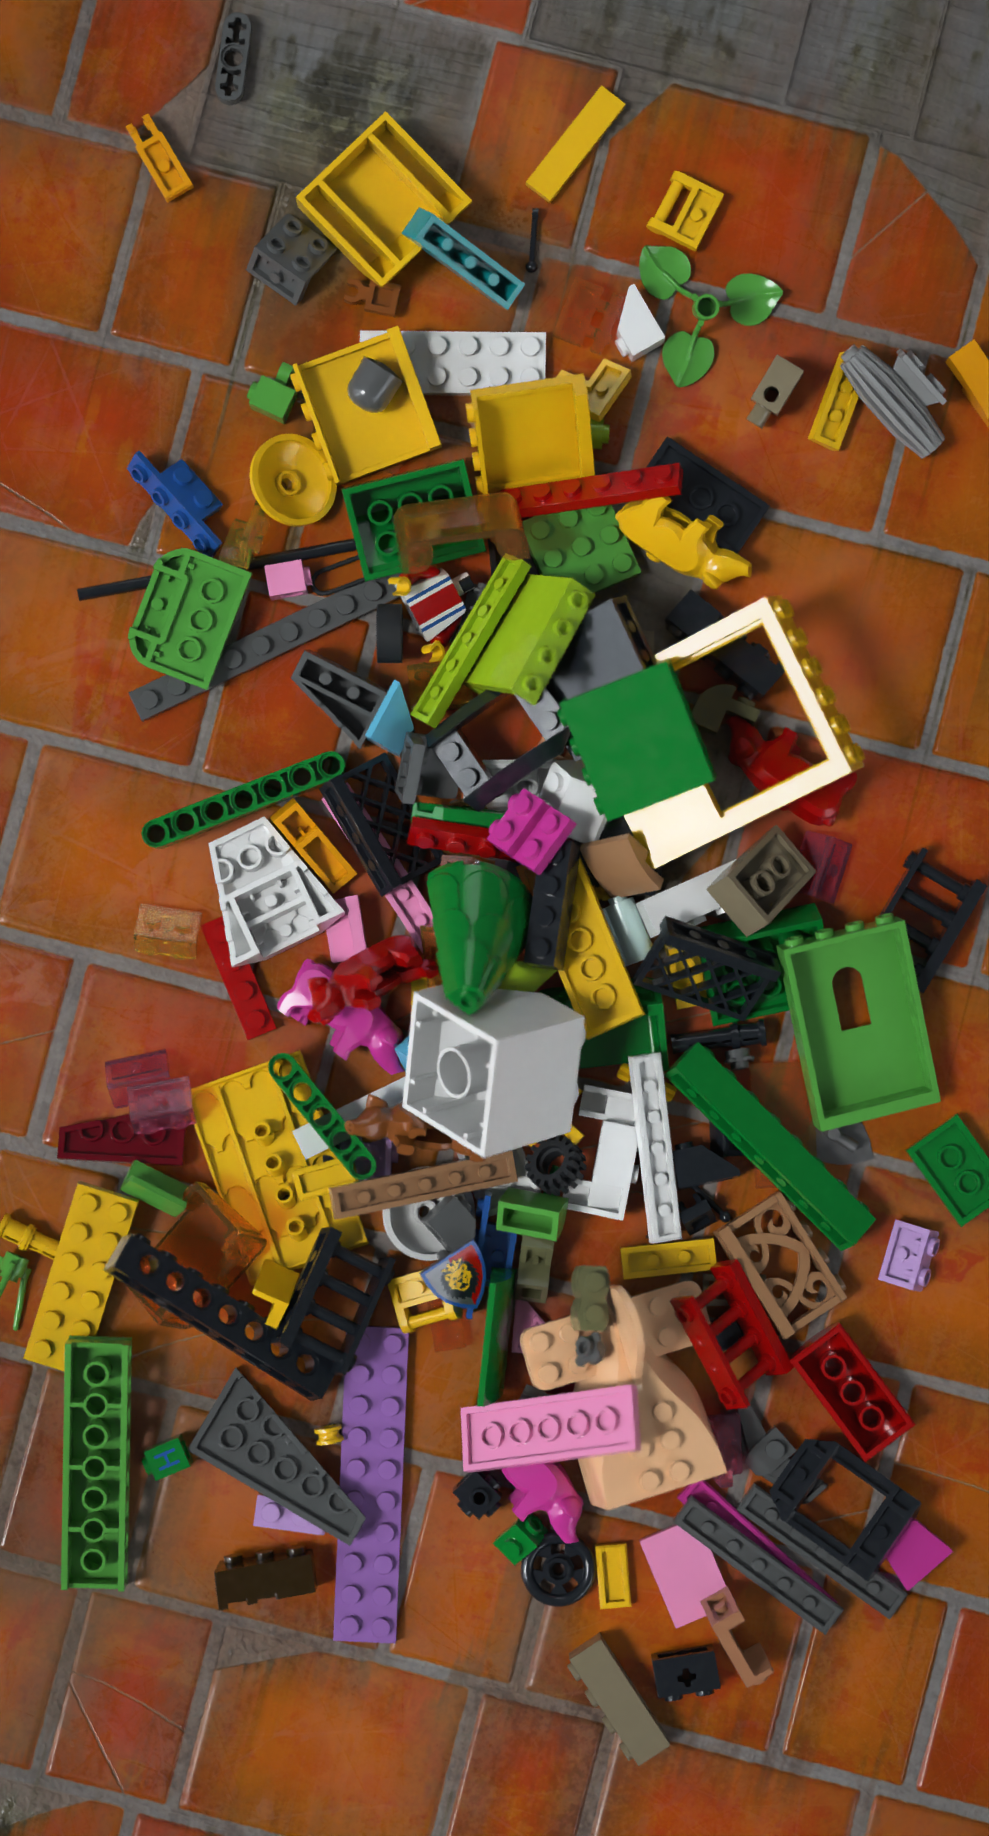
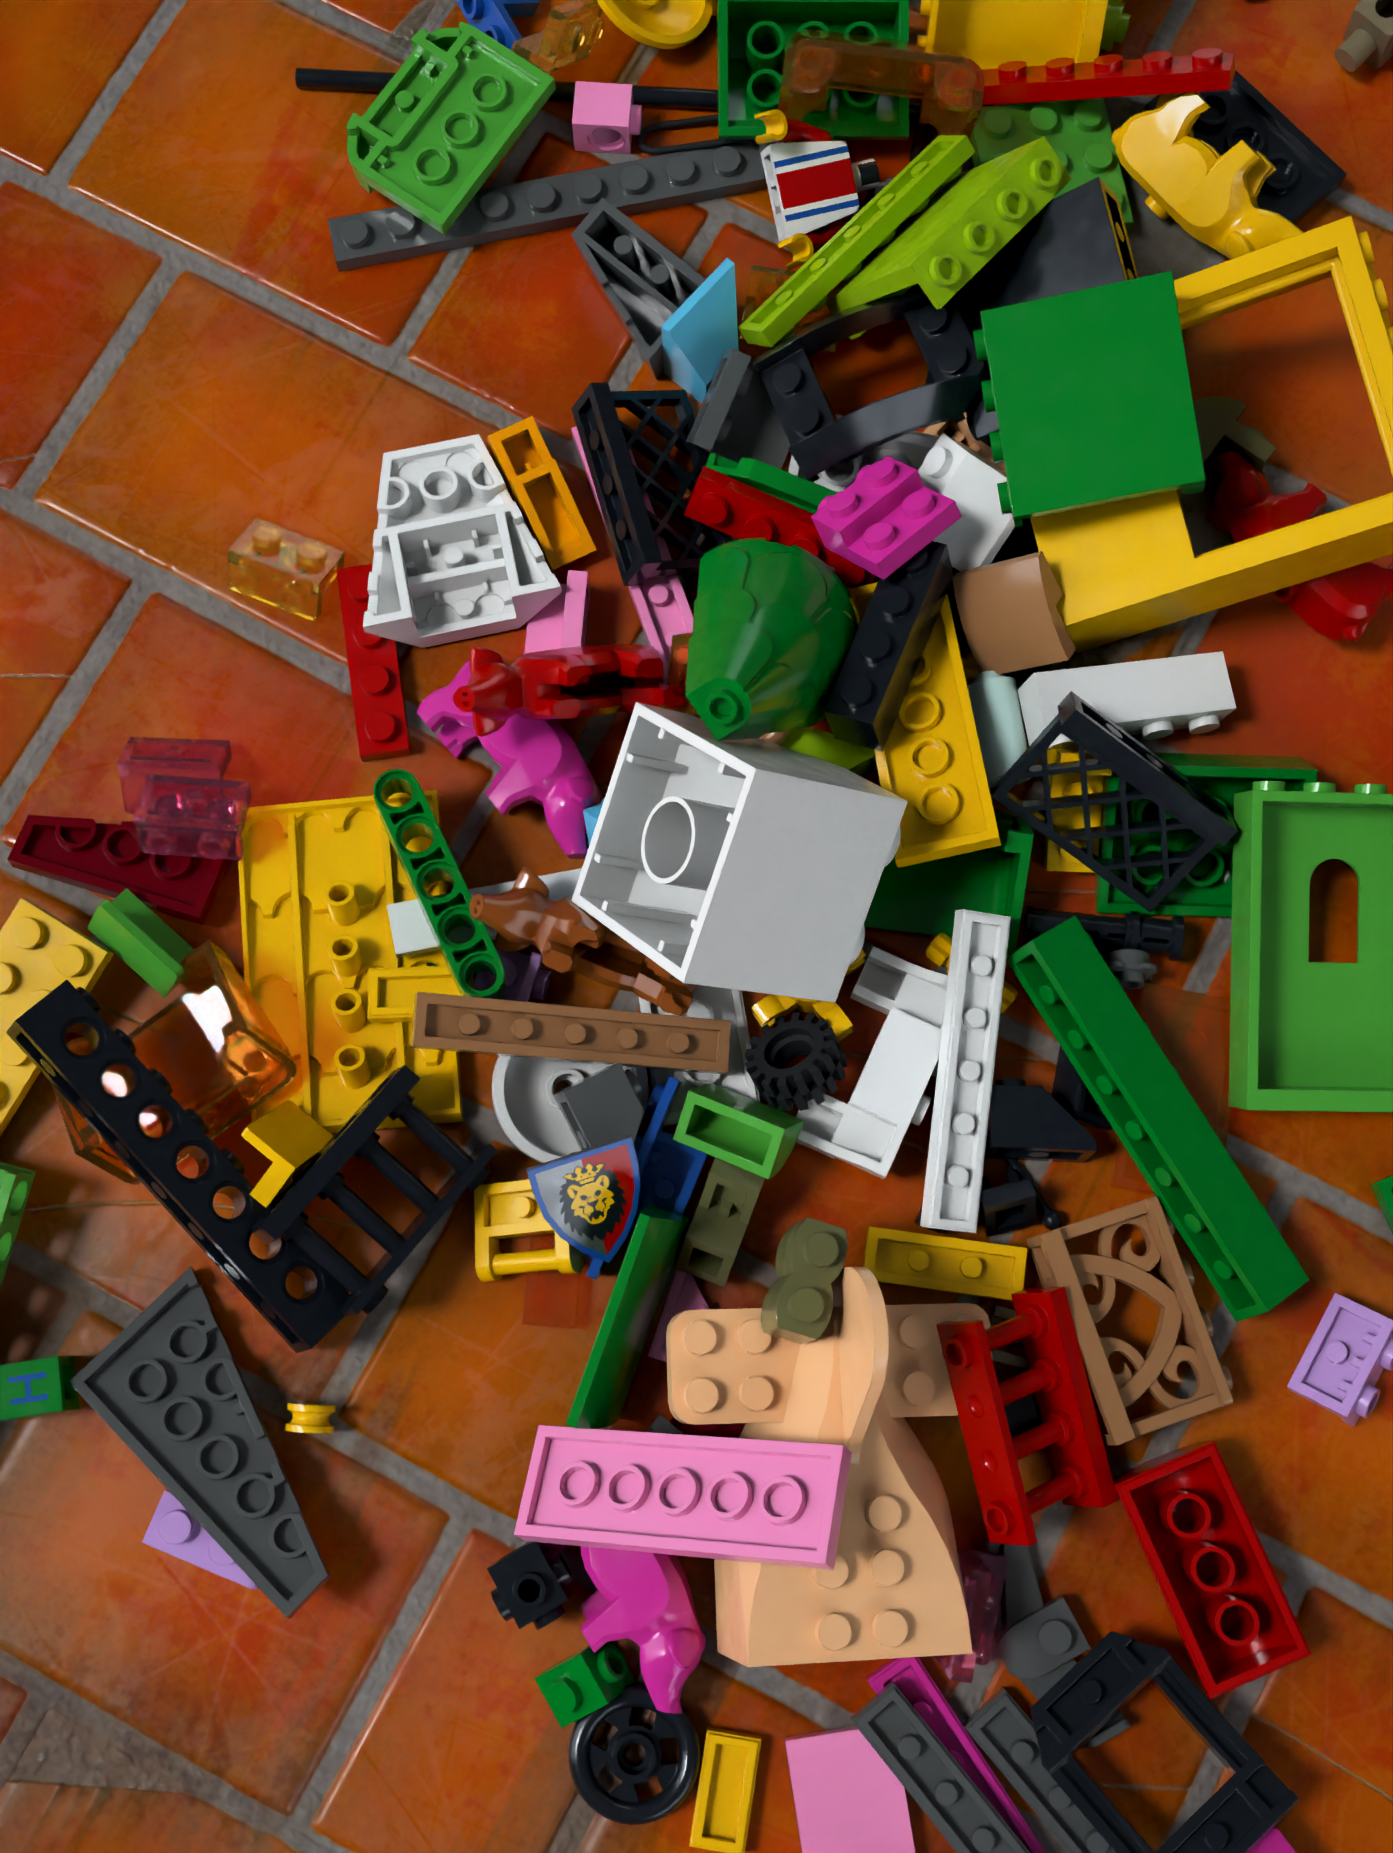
camera: 15 degrees right, 10 degrees down
green beam [141,751,346,849] -> none
dark brown wedge [214,1545,317,1611] -> none
medium lavender plate [333,1326,409,1643] -> none
black tyre [376,604,403,663] -> none
dark grey plate [575,1332,605,1367] -> none
black wedge [665,589,785,702] -> none
dark tan slope [706,824,816,937] -> none
clear pink panel [798,831,853,904] -> none
flat silver shield [800,1121,873,1165] -> none

